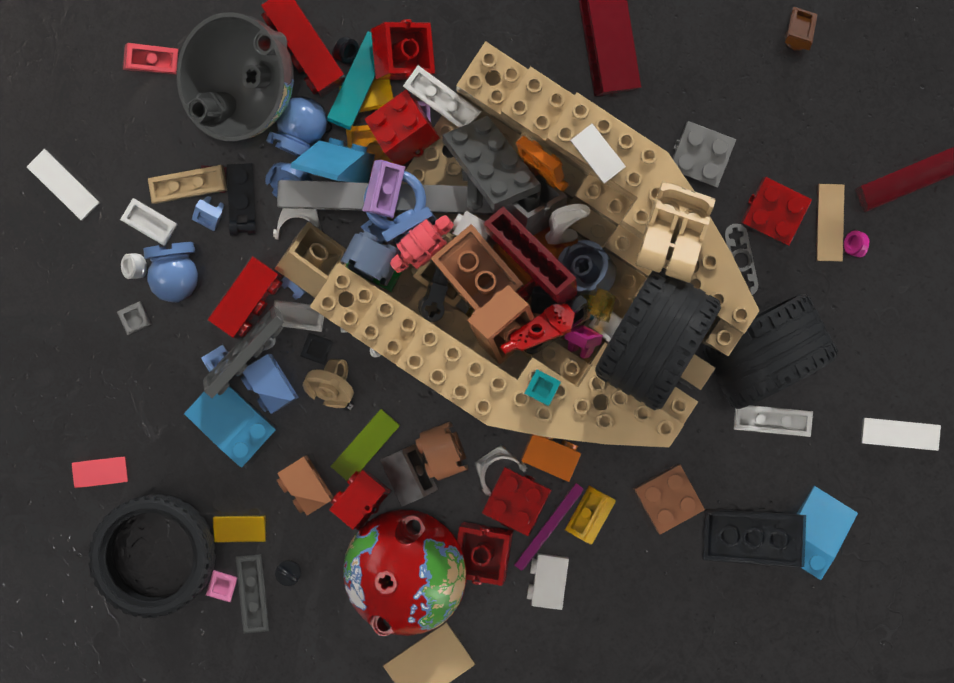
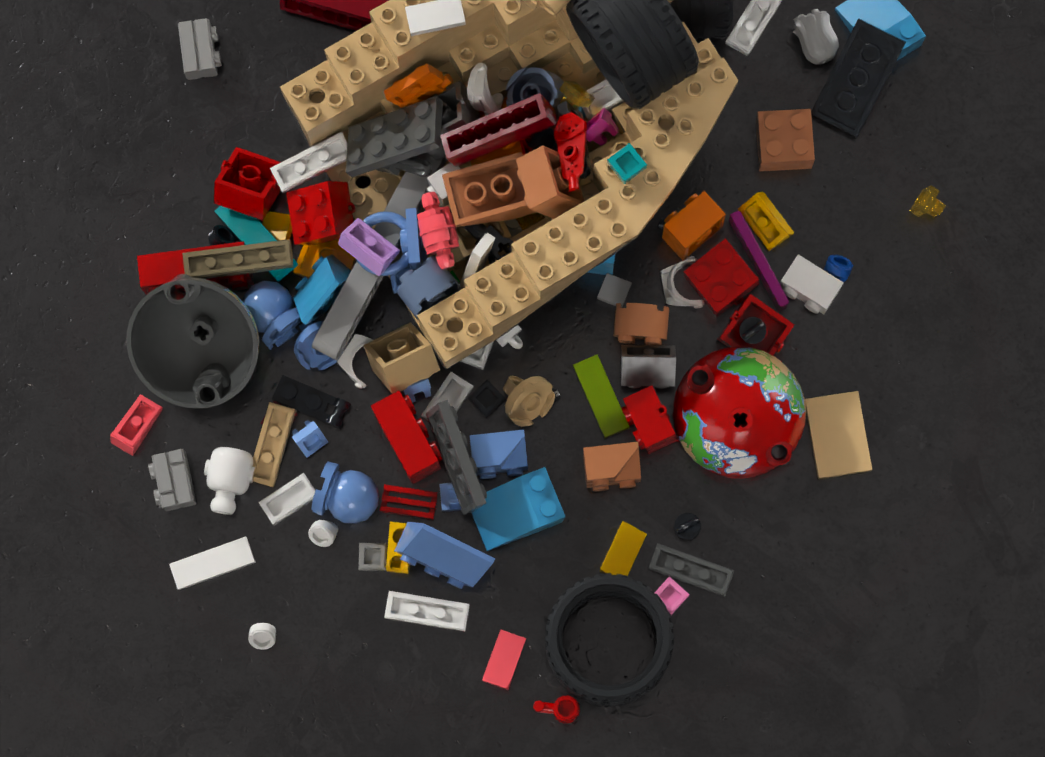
camera: 60 degrees left, 10 degrees down
none -> light grey brick [148,449,197,511]
none -> dark tan tile [183,239,294,279]
none -> white piece [204,447,255,515]
none -> white tile [248,623,276,650]
none -> red tile [380,484,438,520]
none -> white tile [384,591,470,632]
none -> yellow leg [386,522,410,574]
none -> medium blue slope [394,522,495,589]
none -> white tile [460,233,495,290]
none -> red piece [533,695,580,724]
none -> light grey tile [597,273,632,307]
none -> black tile [739,317,767,344]
none -> light grey piece [793,9,839,65]
none -> blue tile [824,254,853,282]
none -> clear yellow tile [910,185,946,217]

